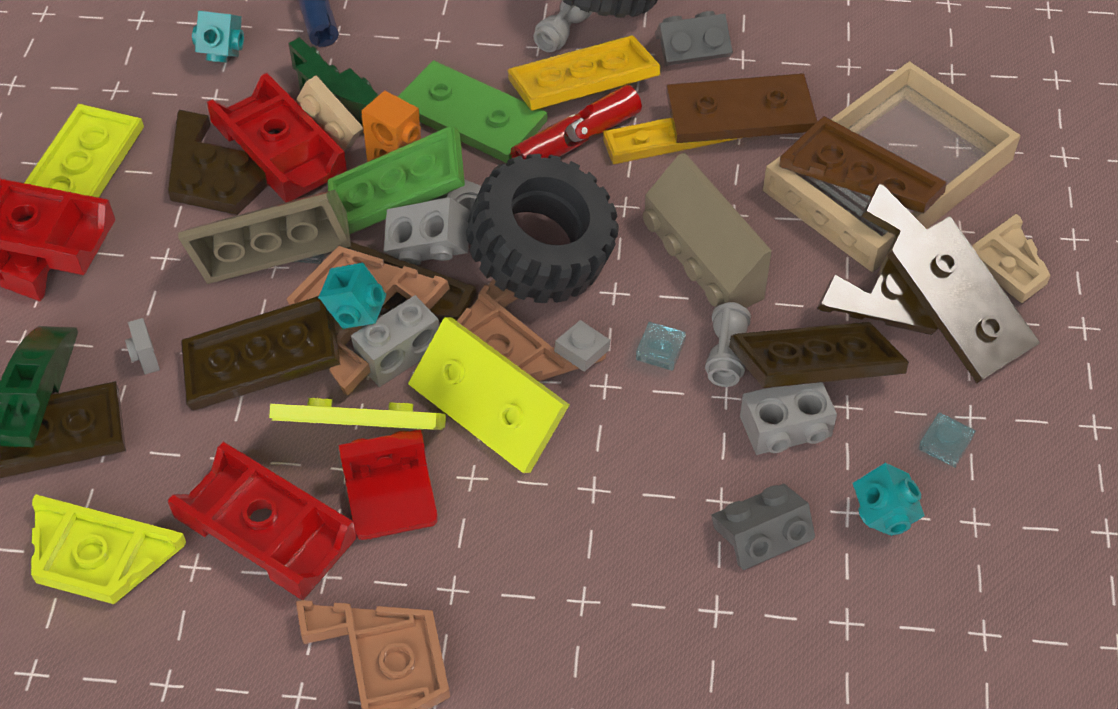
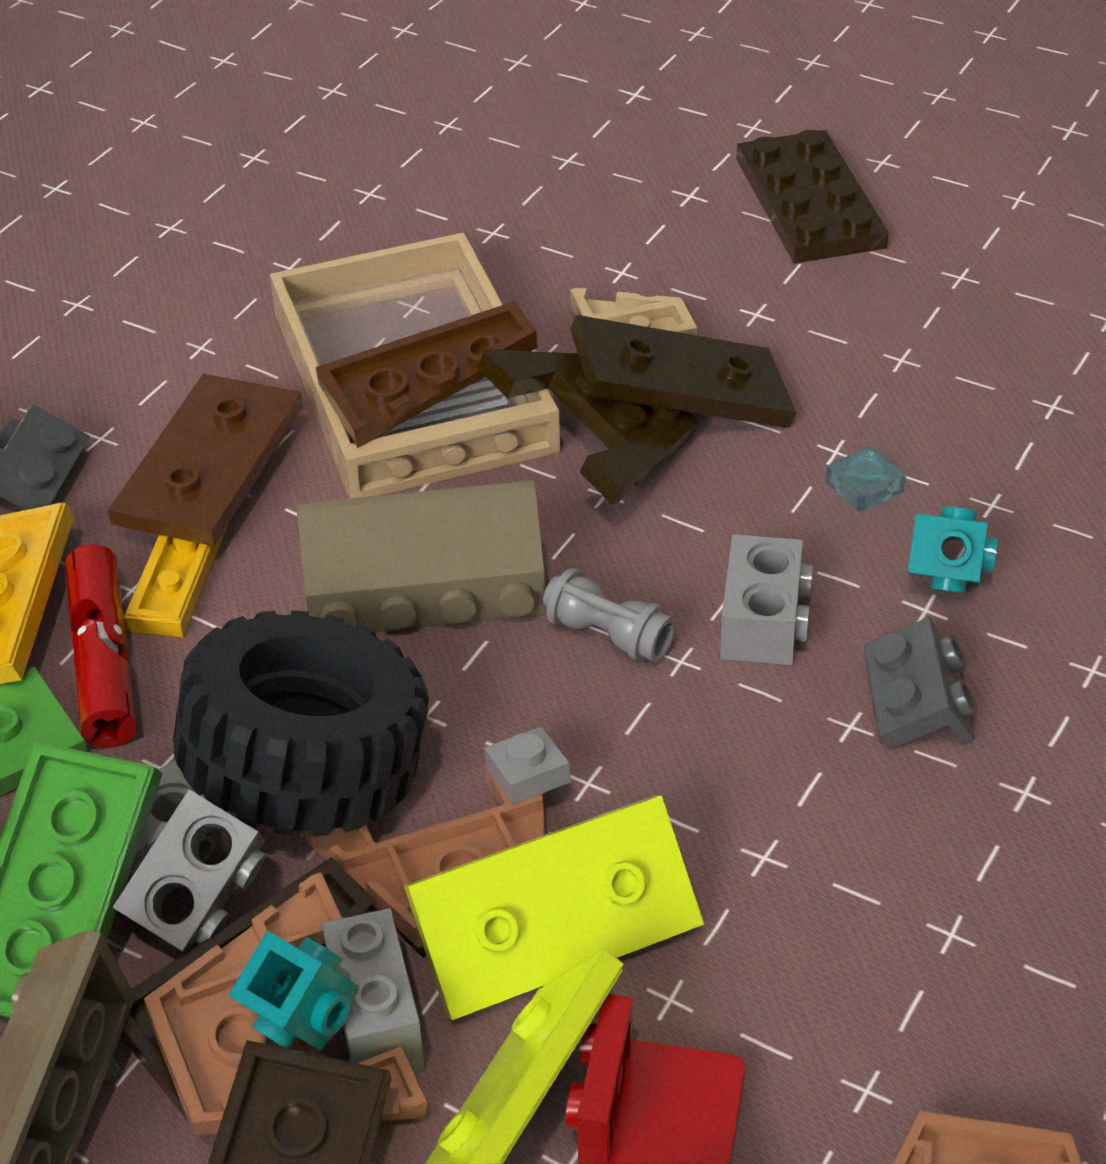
camera: 65 degrees left, 10 degrees down
clear light blue plate [636,322,686,371] -> none
dark brown plate [729,322,909,388] -> none

